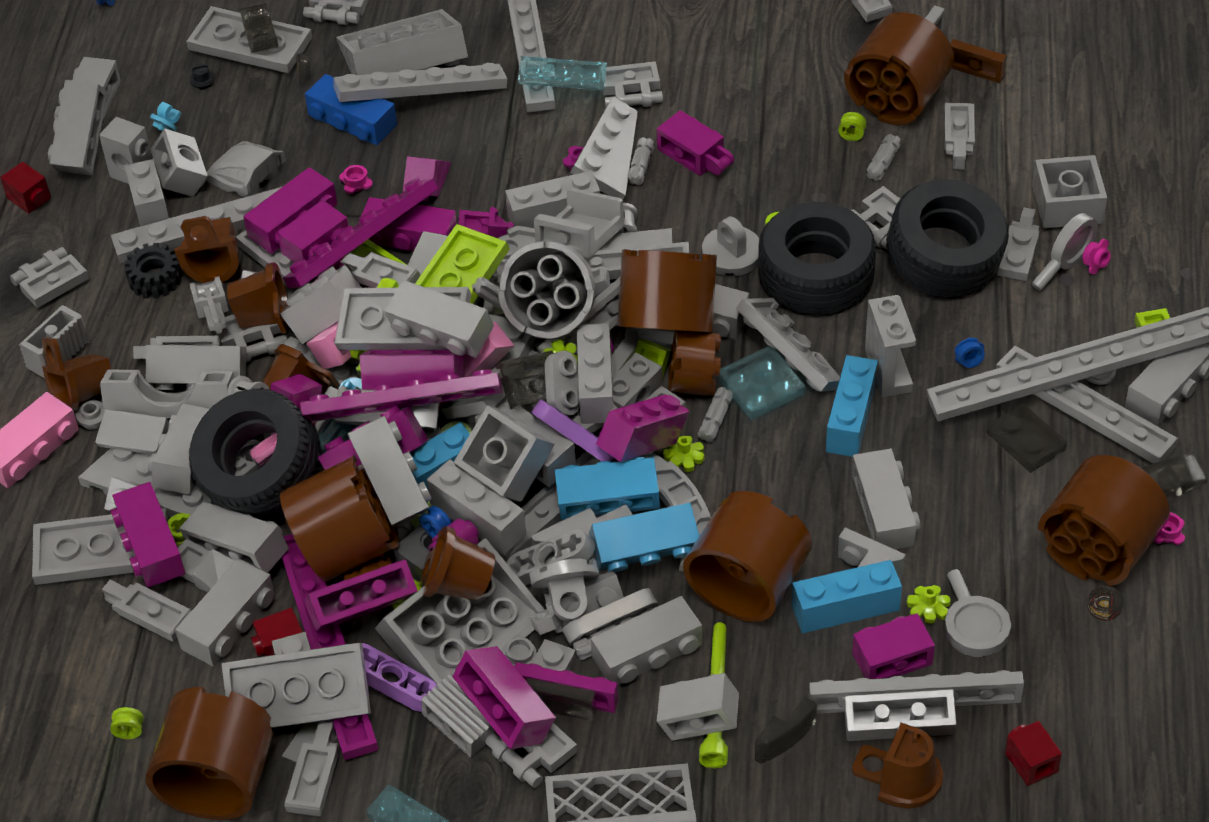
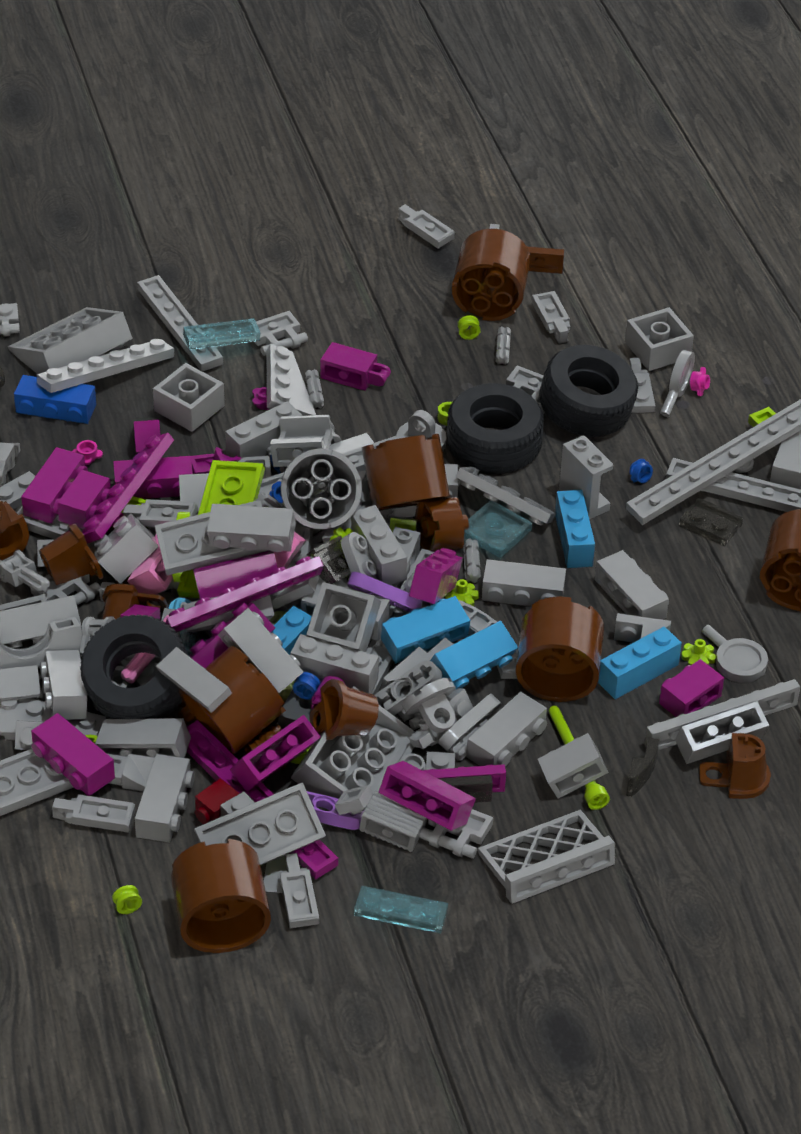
camera: 25 degrees left, 5 degrees down
none -> light grey brick [153,363,225,432]
none -> light grey tile [156,647,232,713]
none -> light grey plate [335,785,373,815]
none -> light grey brick [482,559,566,606]

